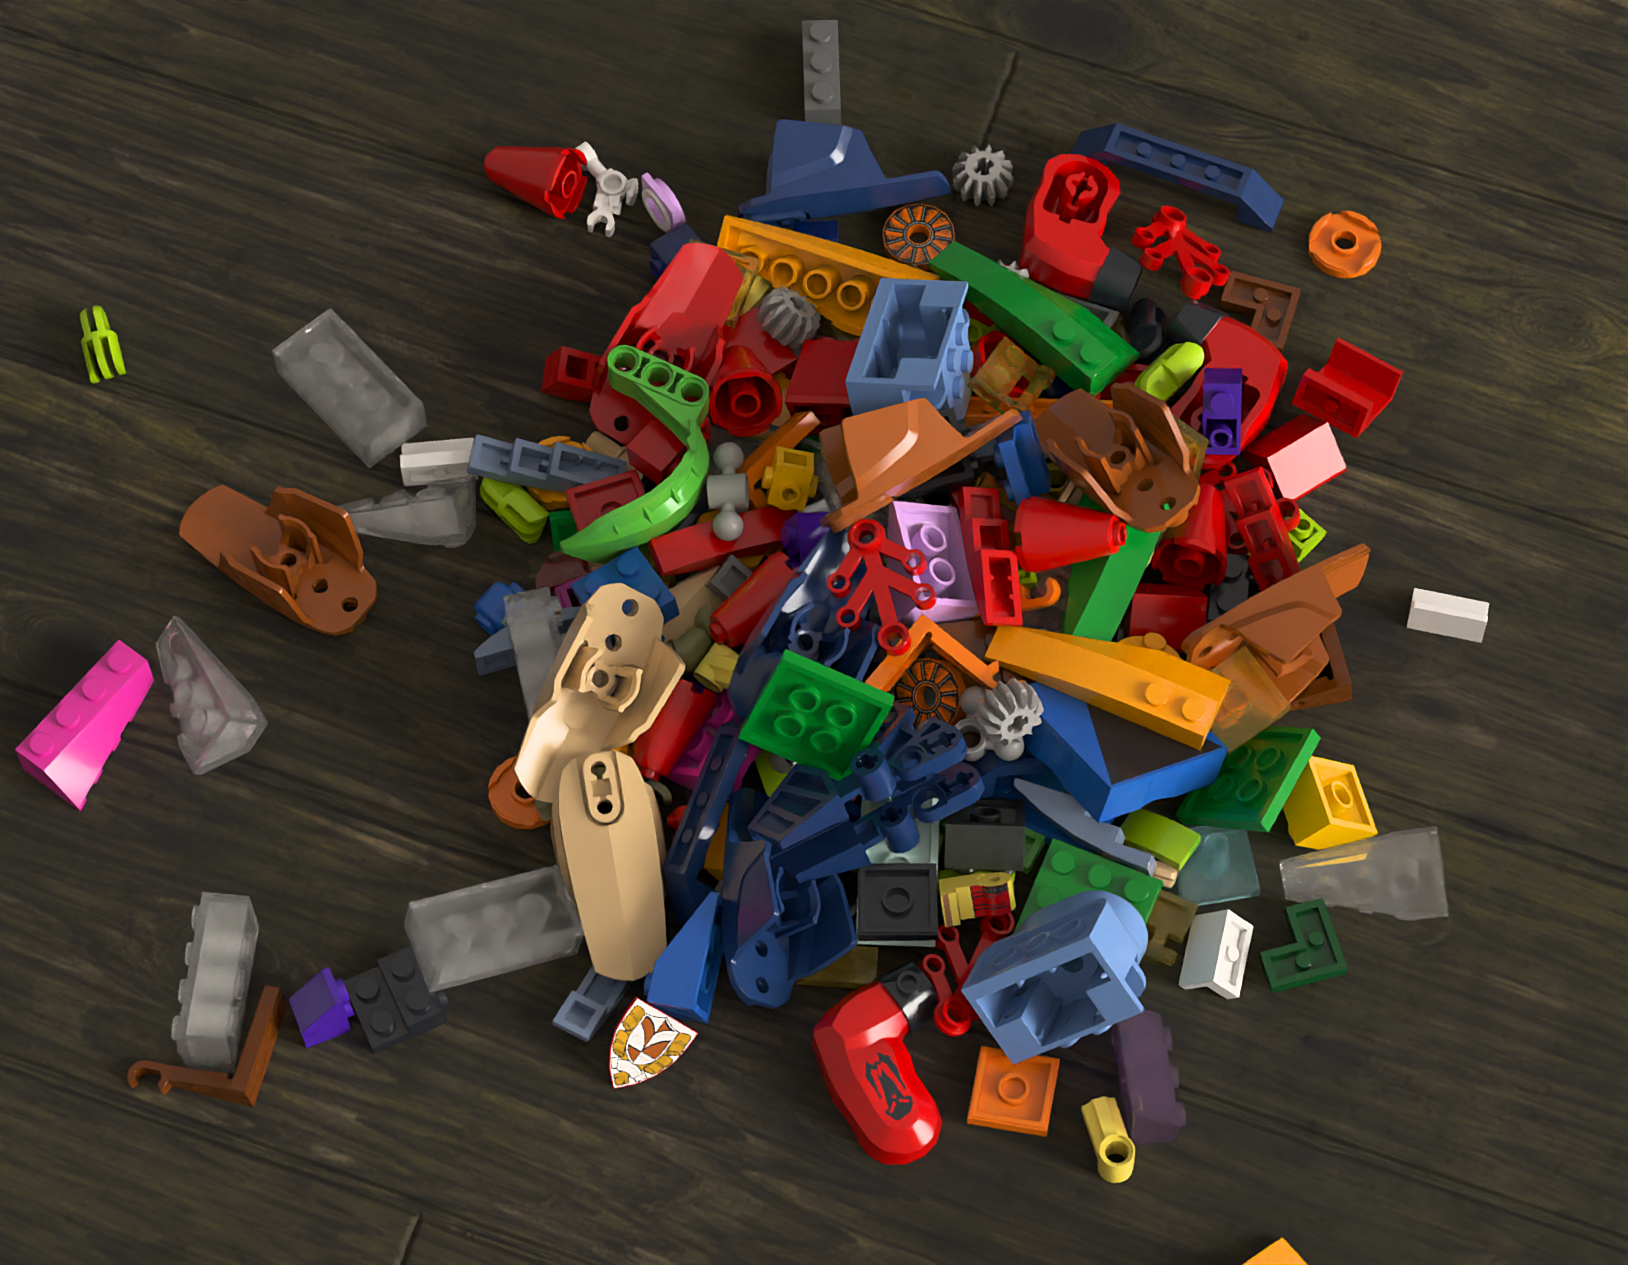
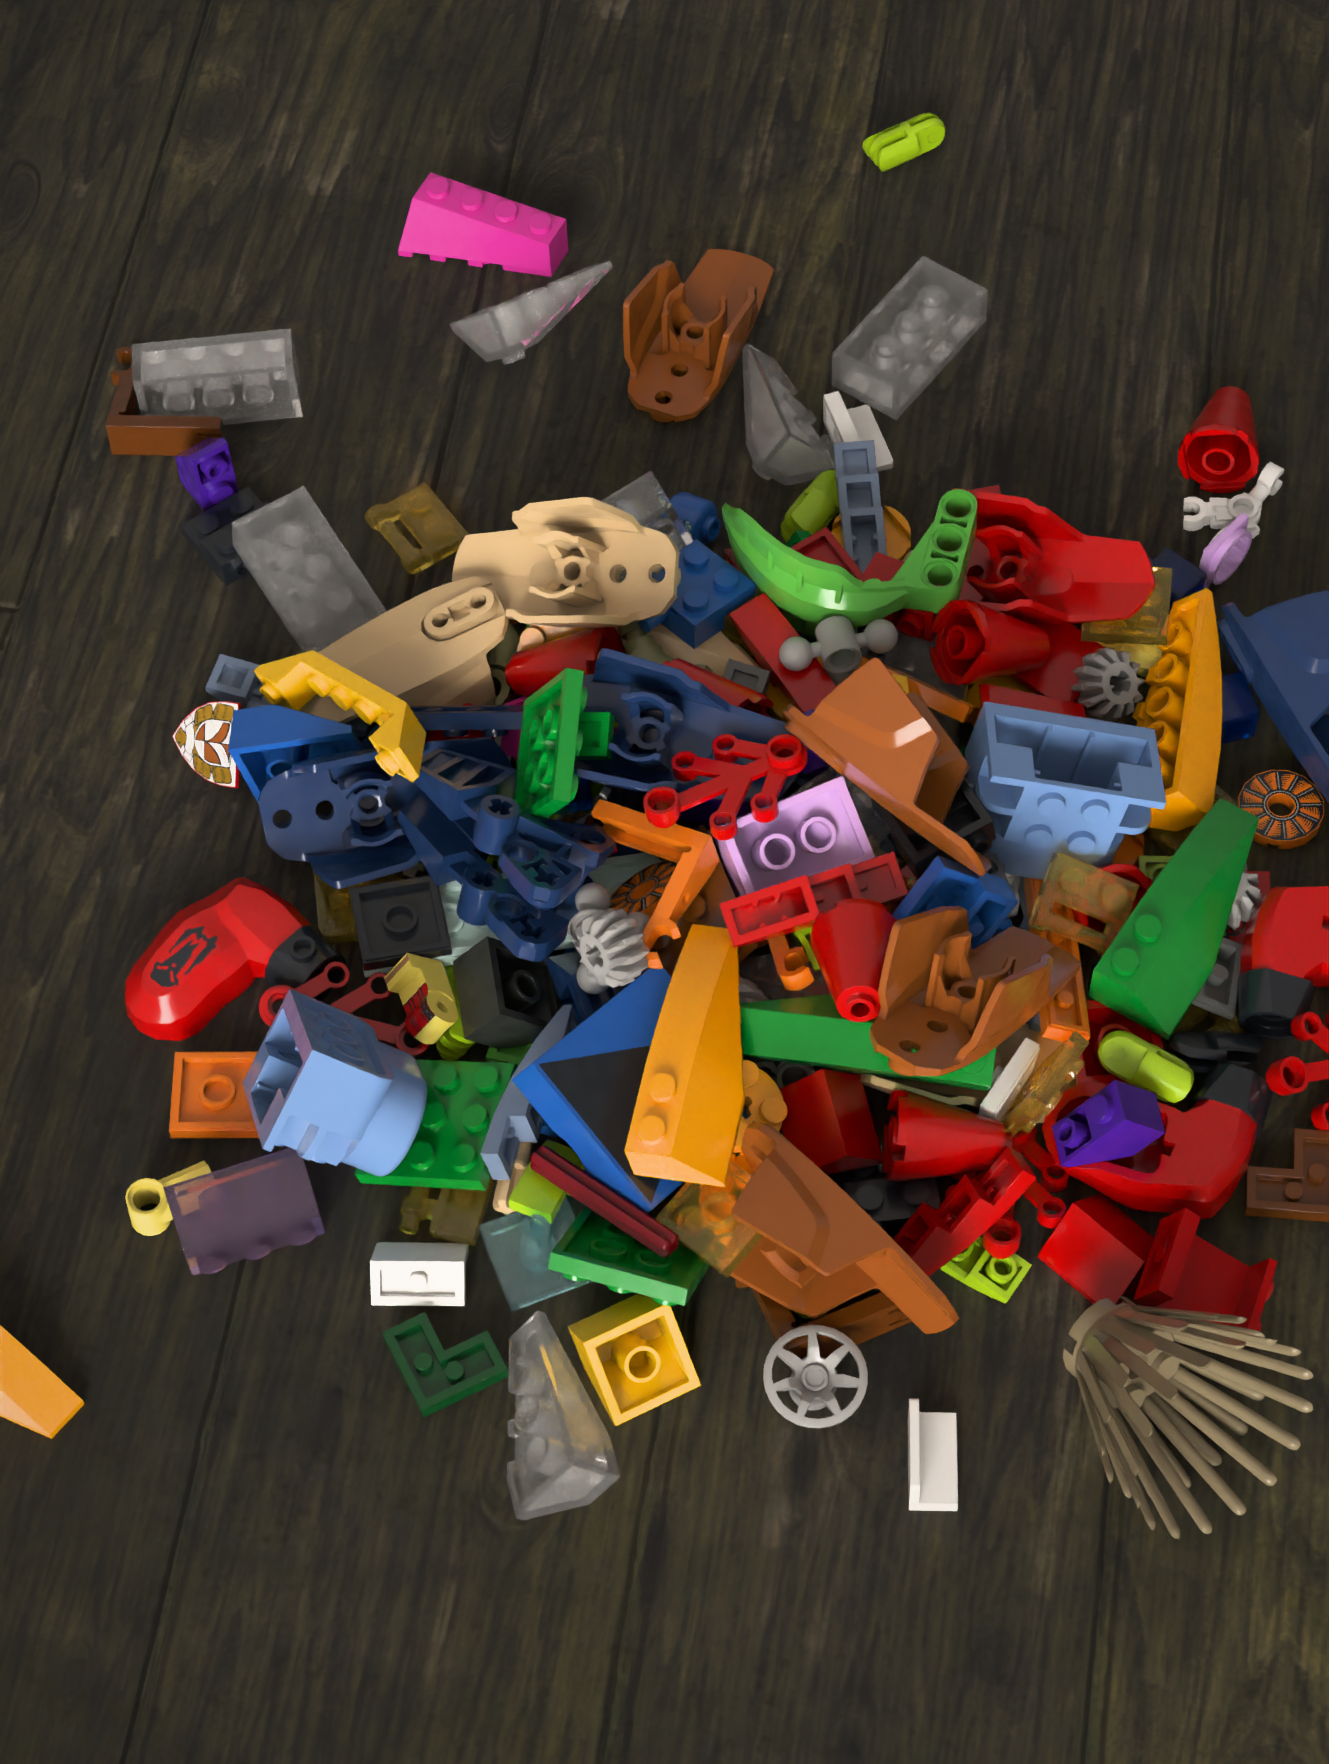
camera: 80 degrees right, 5 degrees down
none -> yellow slope [254,650,426,782]
none -> clear yellow plate [364,483,469,574]
none -> dark red axle [530,1146,679,1258]
none -> light grey wheel [763,1325,868,1429]
none -> dark tan plant [1063,1296,1314,1539]

